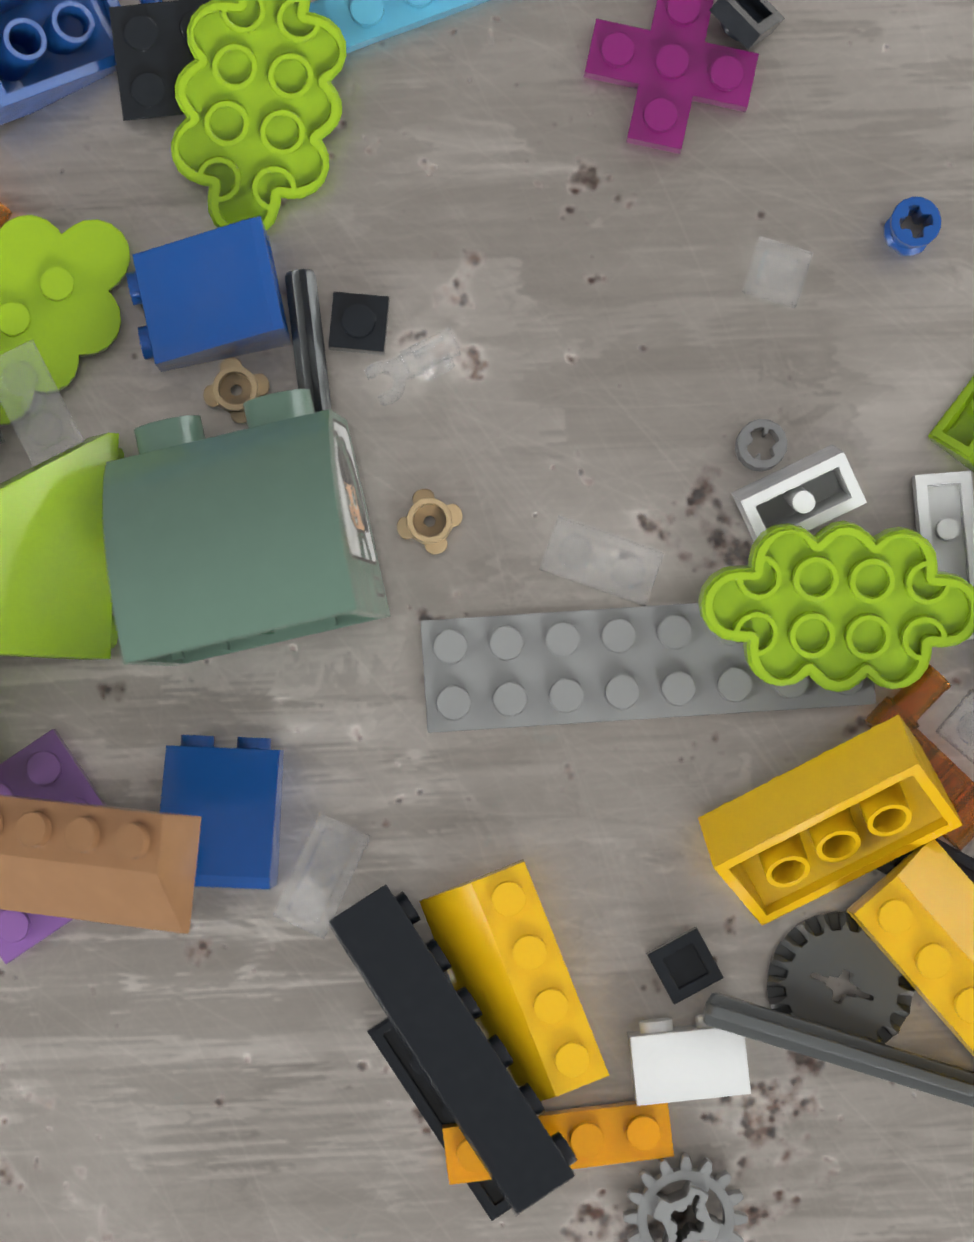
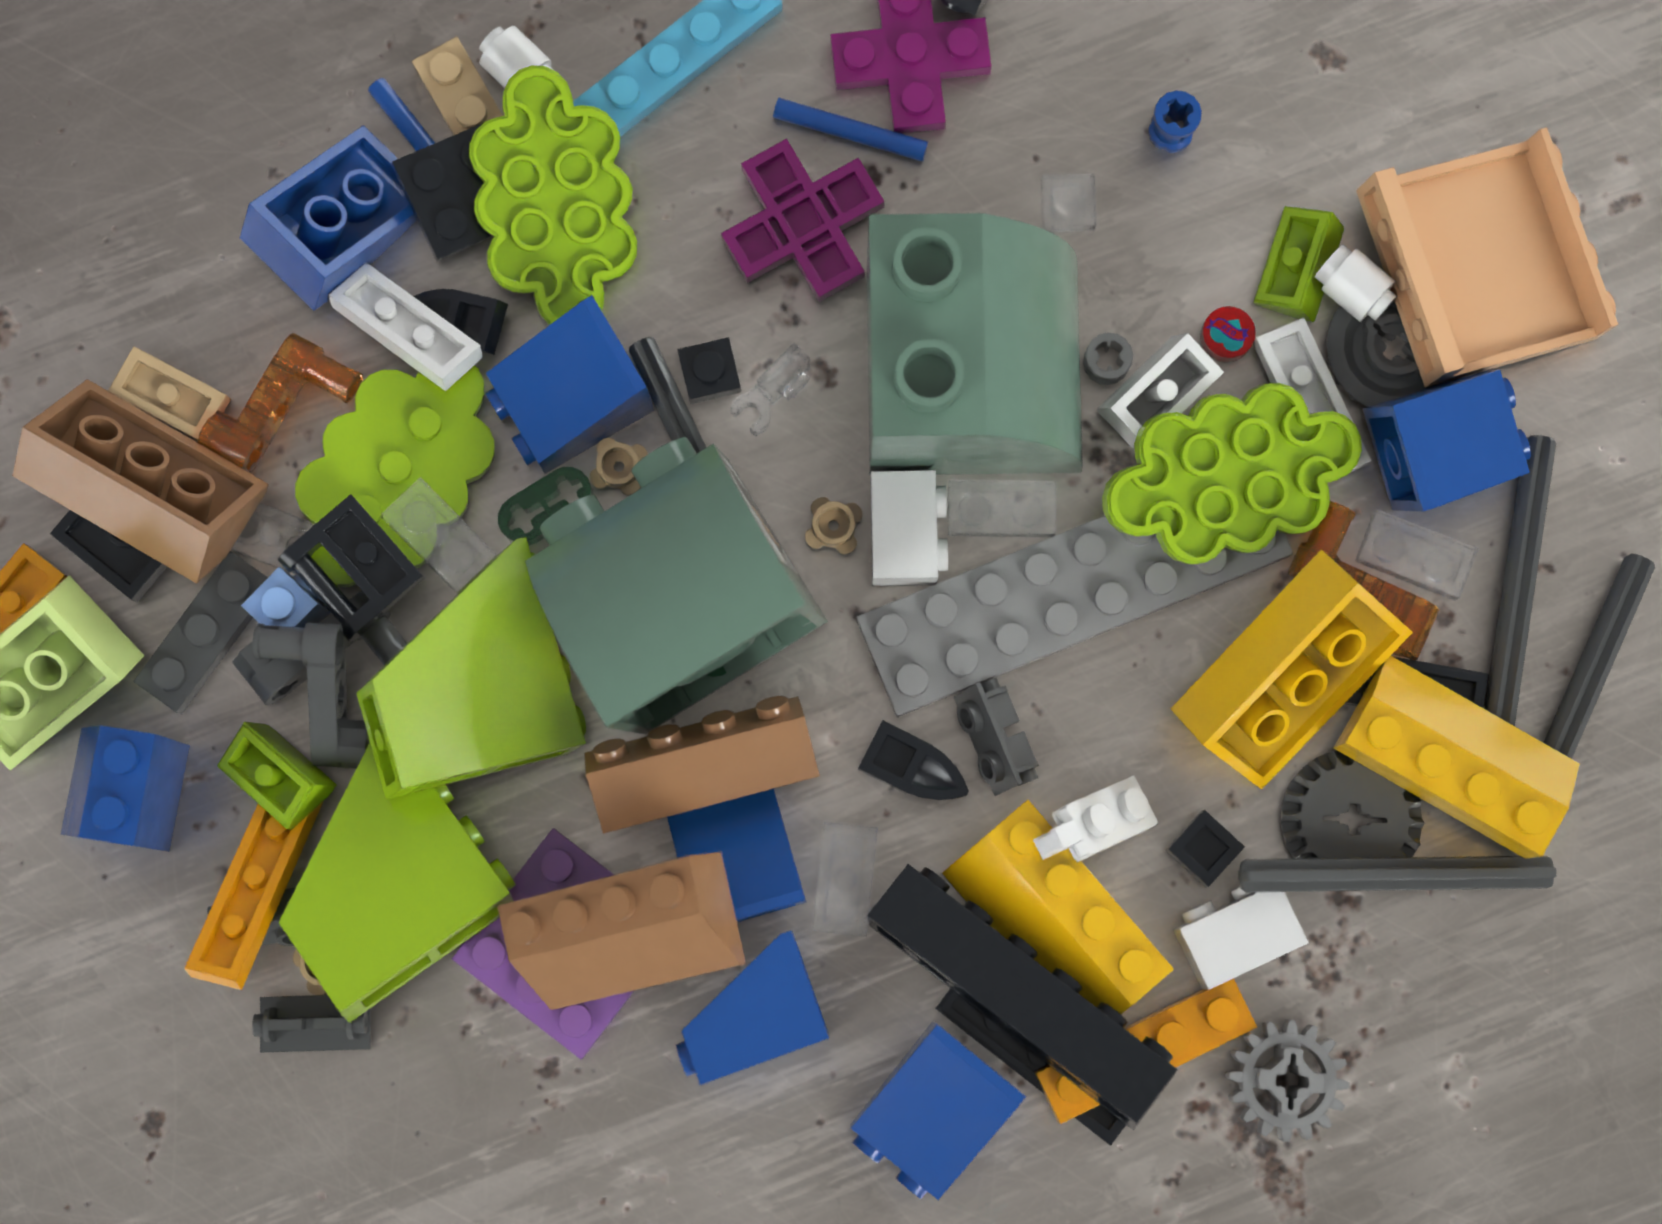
camera: 15 degrees left, 5 degrees down
none -> white plate [329,262,483,391]
none -> black plate [413,289,508,355]
none -> clear green beam [498,467,593,546]
none -> medium nougat slope [584,696,820,834]
none -> blue slope [676,930,829,1085]
none -> magenta plate [721,138,885,302]
none -> blue bar [773,98,928,162]
none -> blue slope [850,1021,1026,1200]
none -> black plate [858,720,969,800]
none -> sand green brick [866,213,1083,475]
none -> white brick [870,470,948,586]
none -> dark grey hinge [954,678,1039,796]
none -> white hinge [1033,775,1159,863]
none -> red tile [1200,306,1256,362]

